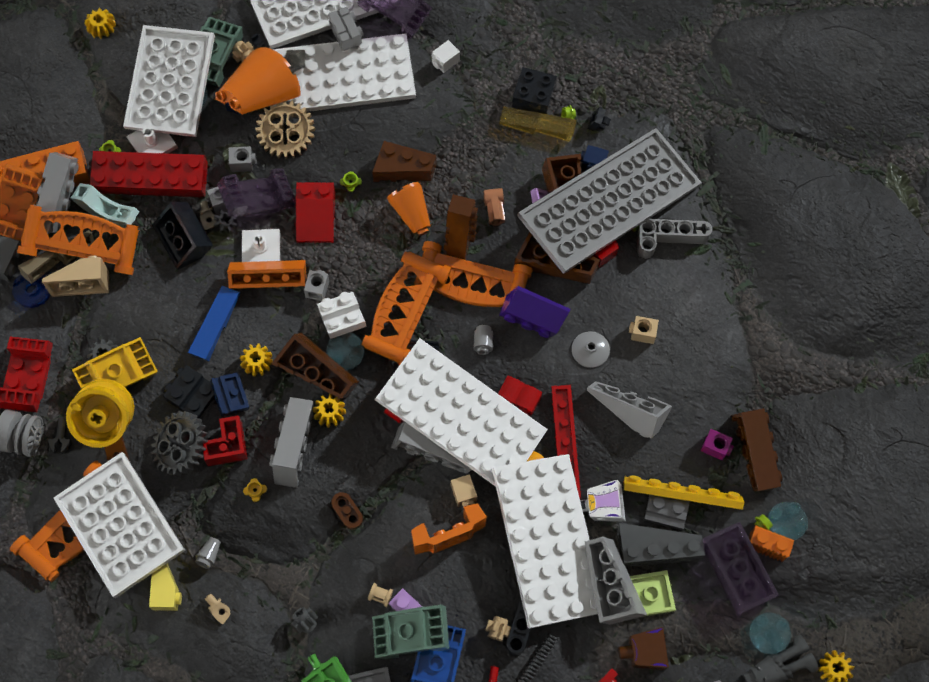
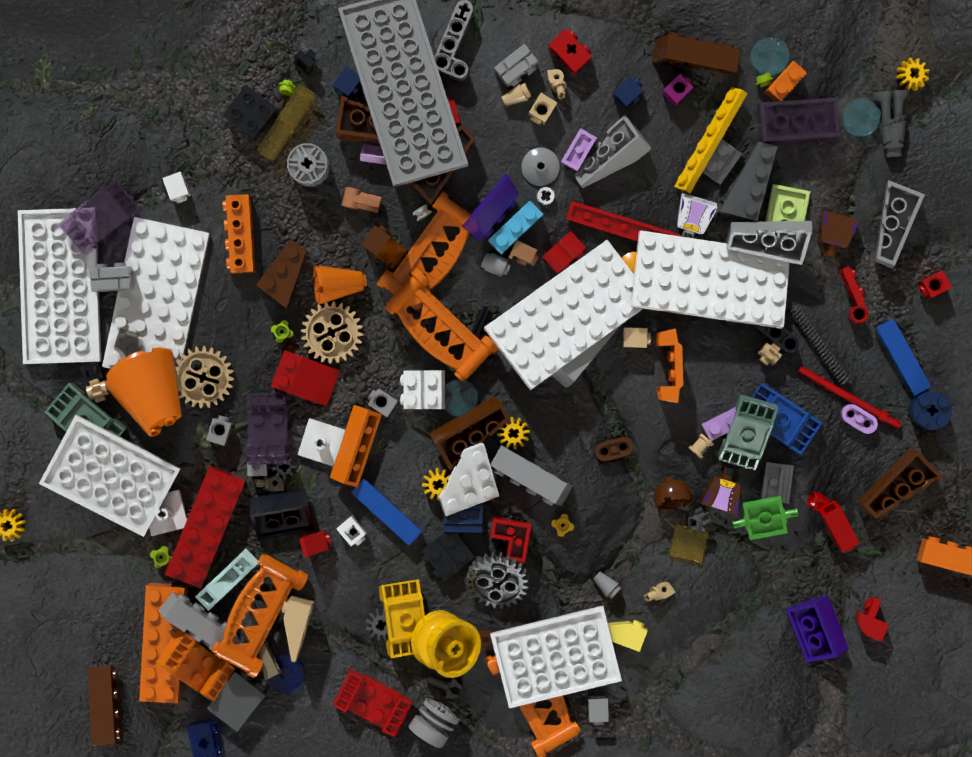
camera: 65 degrees left, 20 degrees up
none -> orange brick [223,194,256,274]
none -> light grey wheel [287,143,330,187]
none -> red slope [299,529,332,558]
none -> tan gear [301,301,364,364]
none -> white brick [337,515,367,546]
none -> white bush [413,204,432,221]
none -> white plate [439,443,499,516]
none -> medium azure arch [488,201,543,255]
none -> light grey brick [494,44,538,88]
none -> tan cone [502,83,532,107]
none -> medium nougat brick [508,240,539,266]
none -> white bush [537,187,554,205]
none -> tan piece [547,69,566,99]
none -> red brick [548,28,592,75]
none -> lavender plate [561,128,597,171]
none -> light grey brick [588,695,609,725]
none -> dark blue brick [612,77,643,109]
none -> reddish brown cylinder [654,477,693,510]
none -> clear yellow piece [669,524,709,563]
none -> torso [699,467,741,515]

